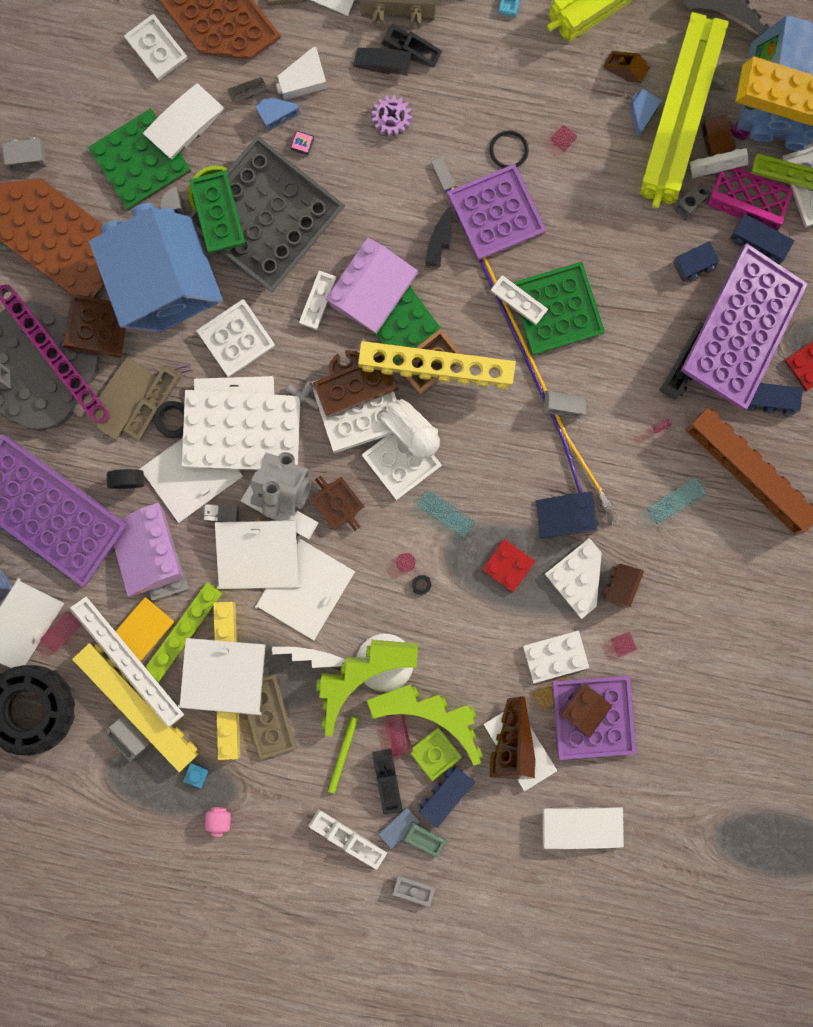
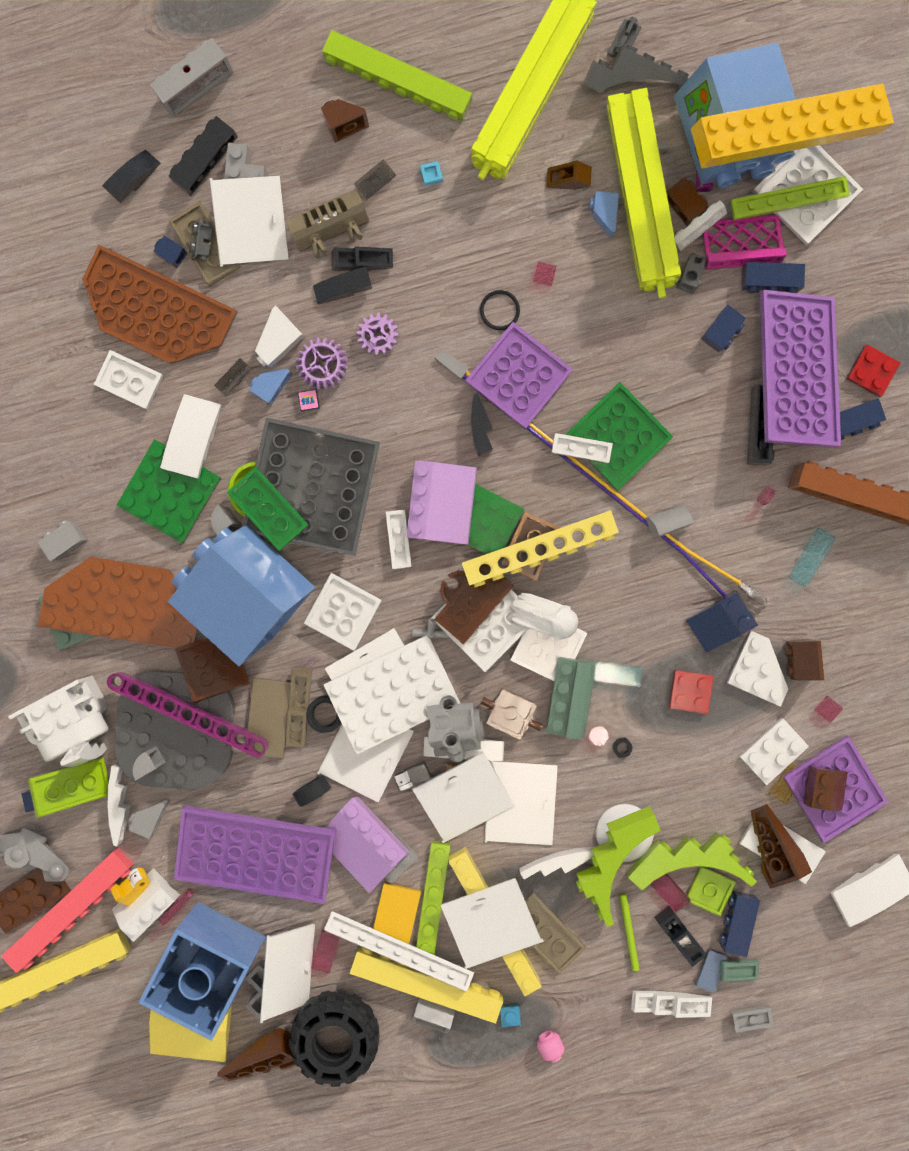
camera: 25 degrees left, 5 degrees up
none -> lavender gear [296,337,348,390]
none -> sand green brick [547,657,597,739]

